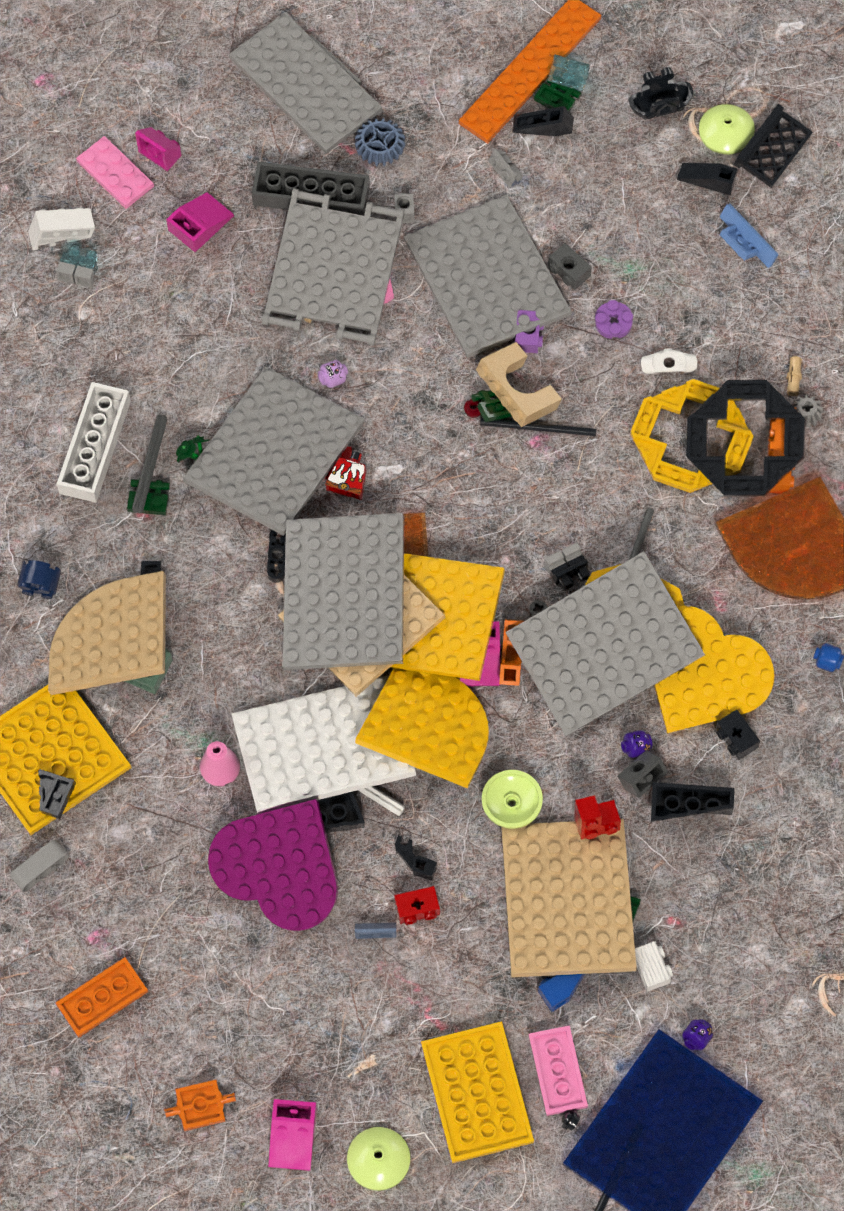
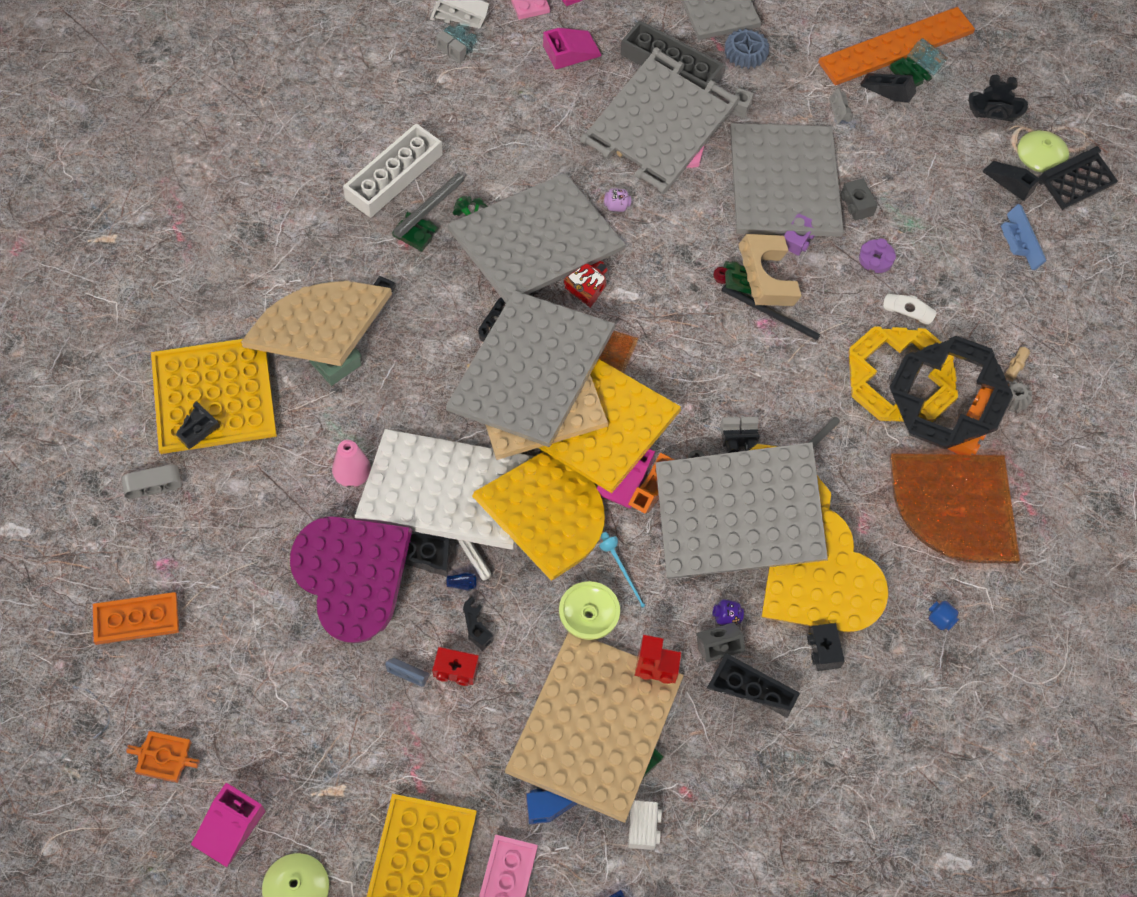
camera: 20 degrees right, 5 degrees down
dark blue brick [17,560,61,599] -> none
none -> clear blue cone [446,571,477,591]
none -> medium azure sword [599,532,645,607]

